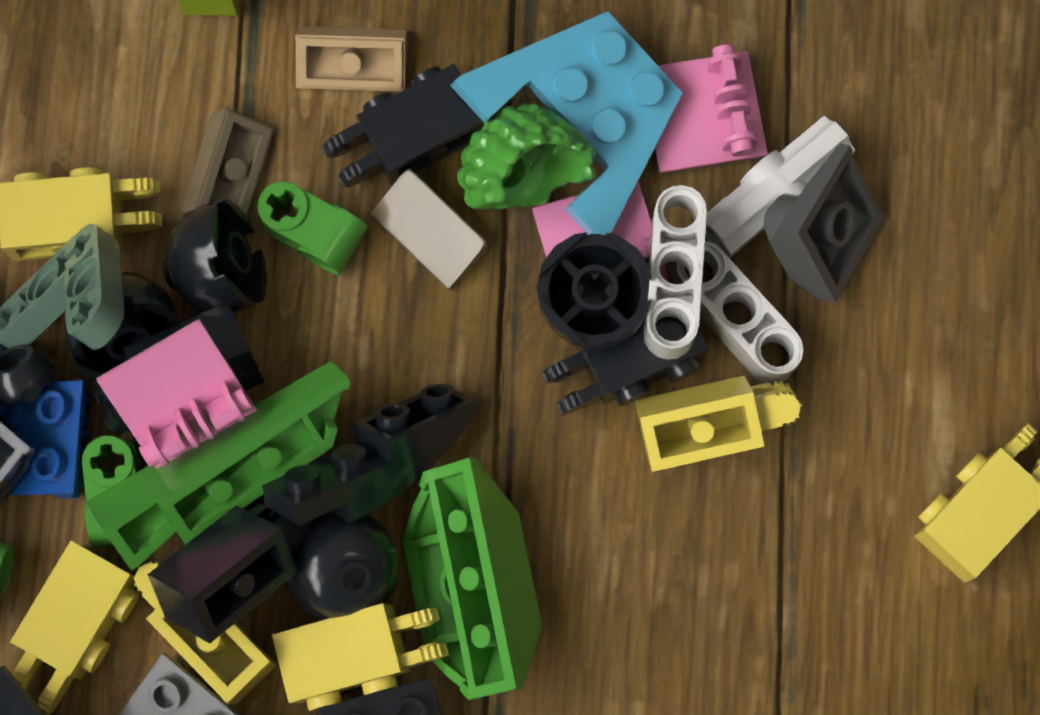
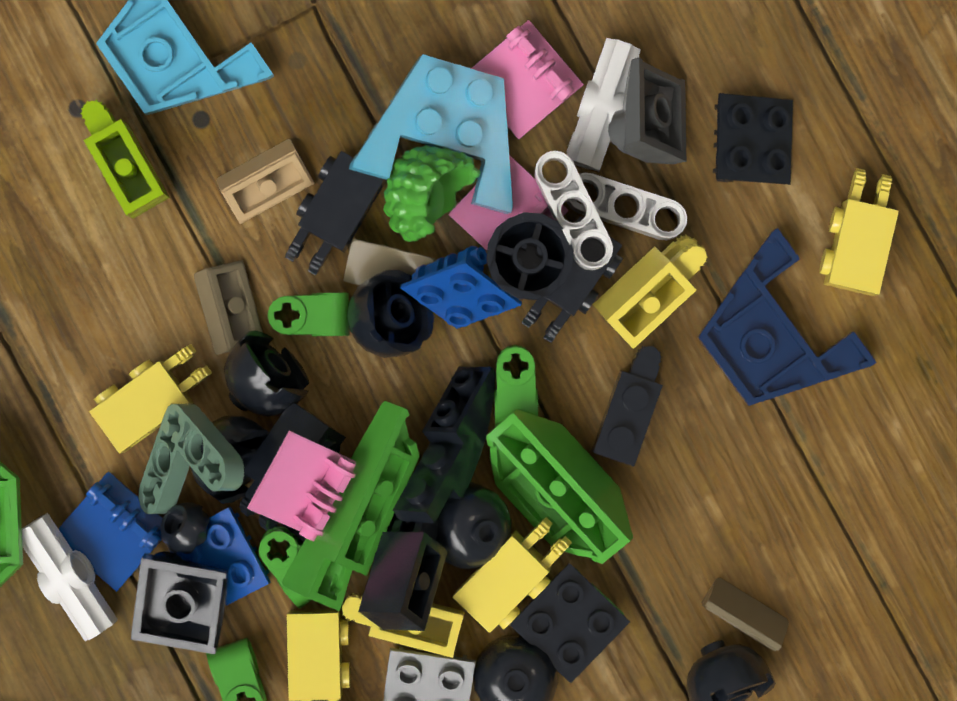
camera: 30 degrees left, 10 degrees up
none -> black cylinder [347,270,434,358]
none -> blue hinge [400,246,522,329]
none -> bright green piece [495,345,538,427]
none -> black hinge [591,345,663,467]
none -> dark blue wing [697,228,877,406]
none -> black hinge [712,93,793,185]

